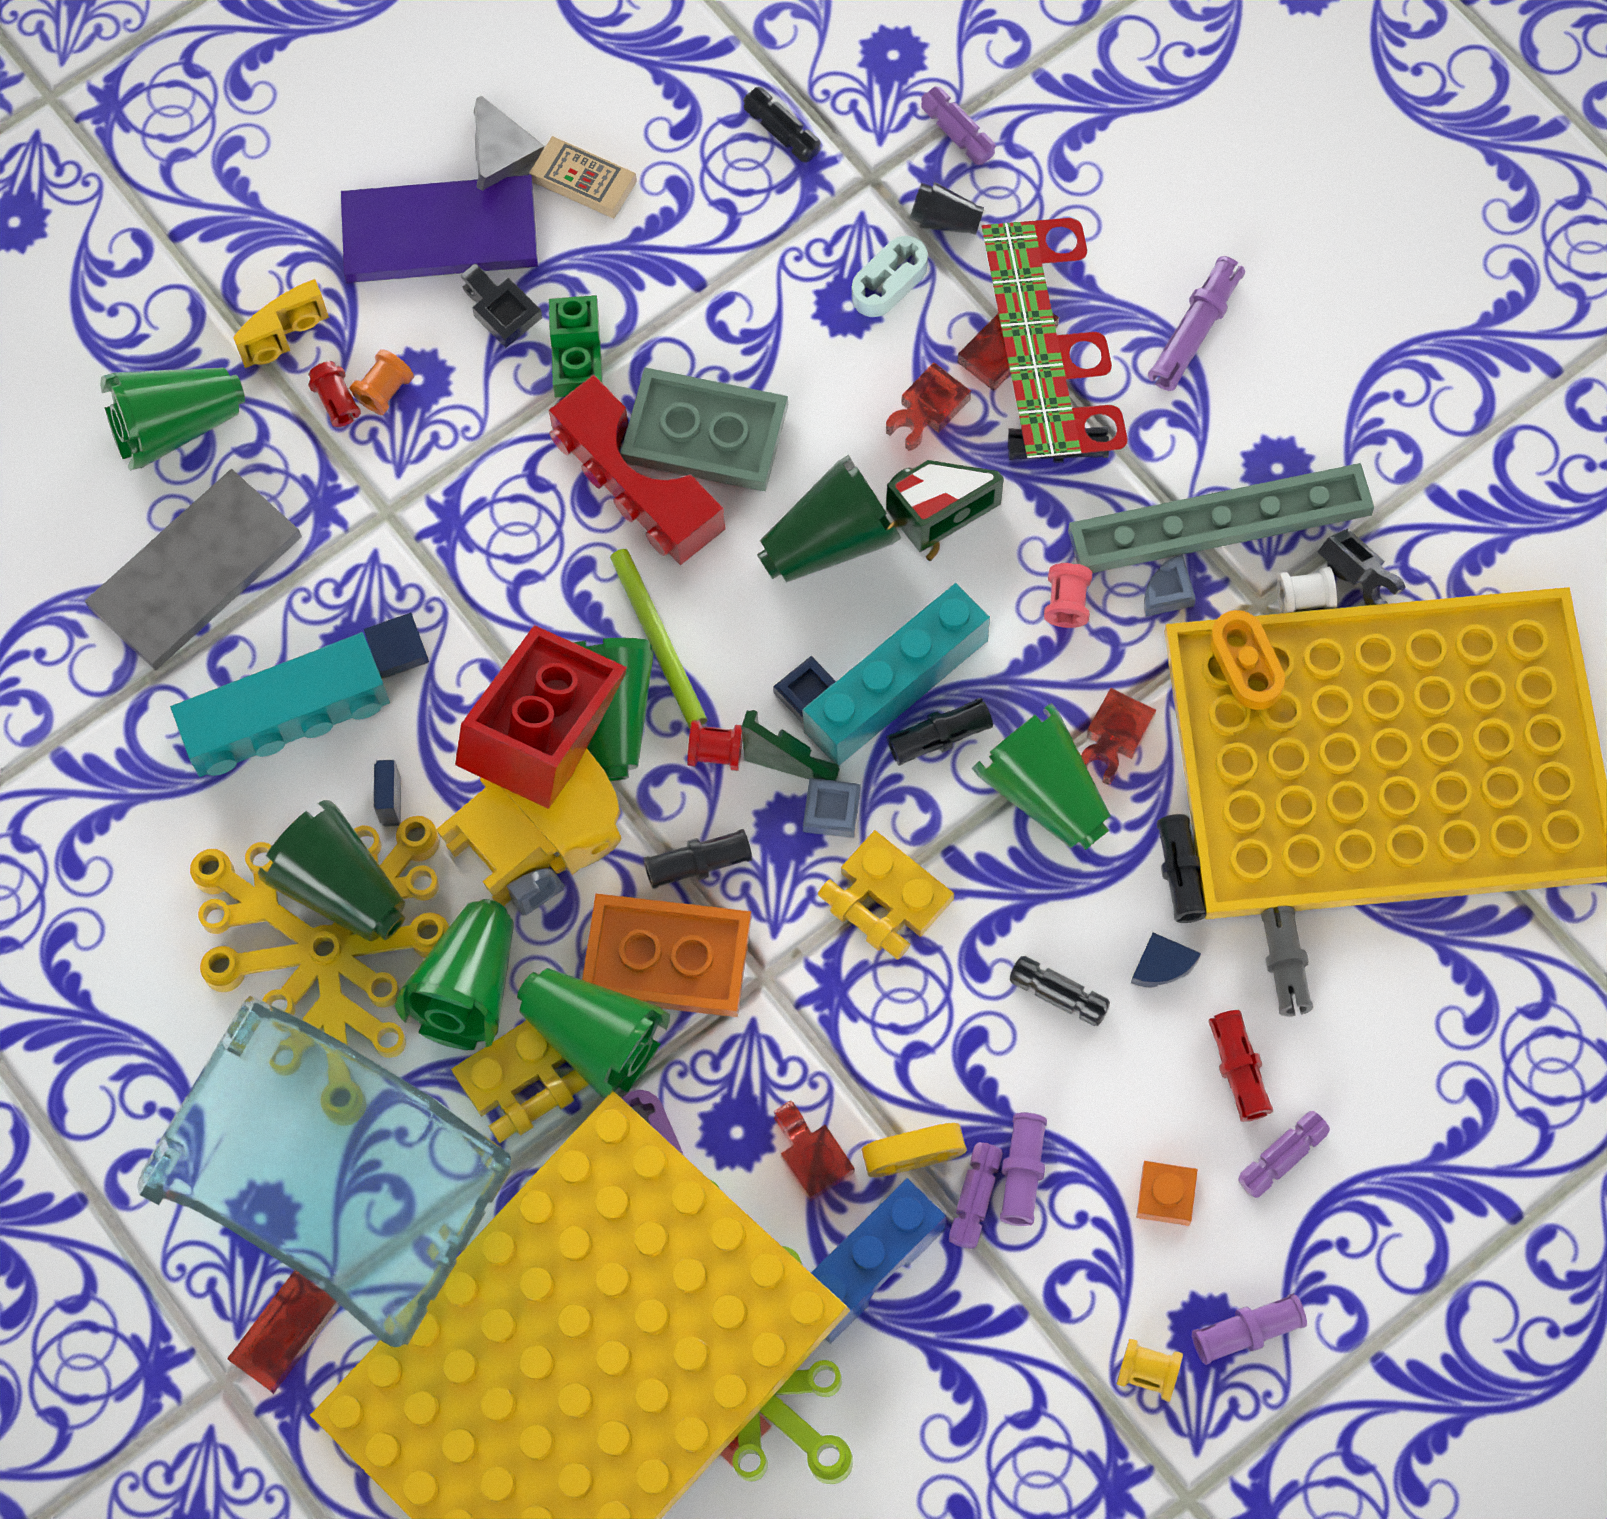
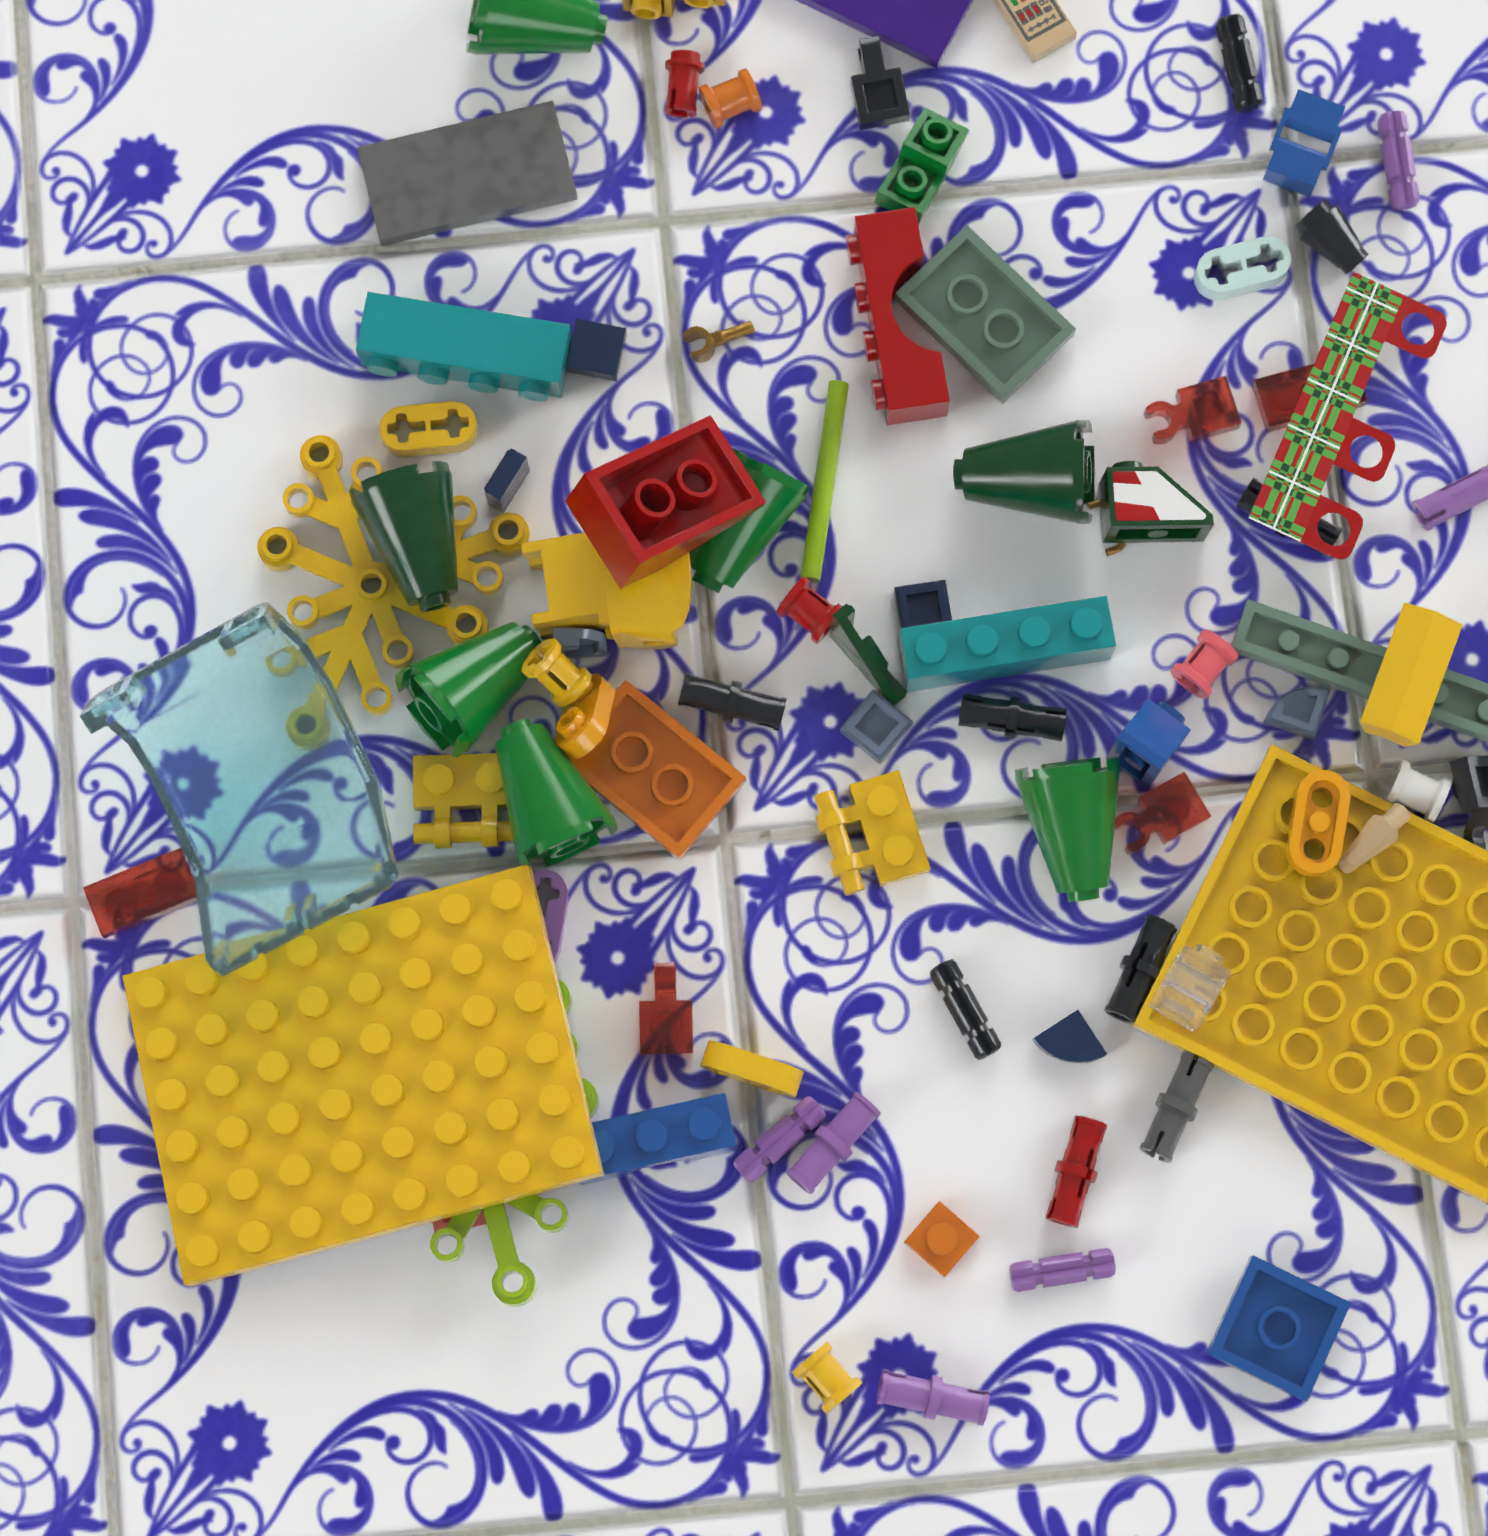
camera: 30 degrees right, 10 degrees up
none -> yellow beam [379,401,479,457]
none -> yellow bush [521,638,592,708]
none -> light orange plate [555,673,615,759]
none -> pearl gold hand [682,321,755,363]
none -> blue slope [1106,699,1191,789]
none -> clear brick [1147,944,1232,1033]
none -> blue plate [1206,1255,1351,1402]
none -> blue piece [1263,89,1346,197]
none -> tan bar [1338,803,1410,873]
none -> yellow piece [1360,602,1463,747]

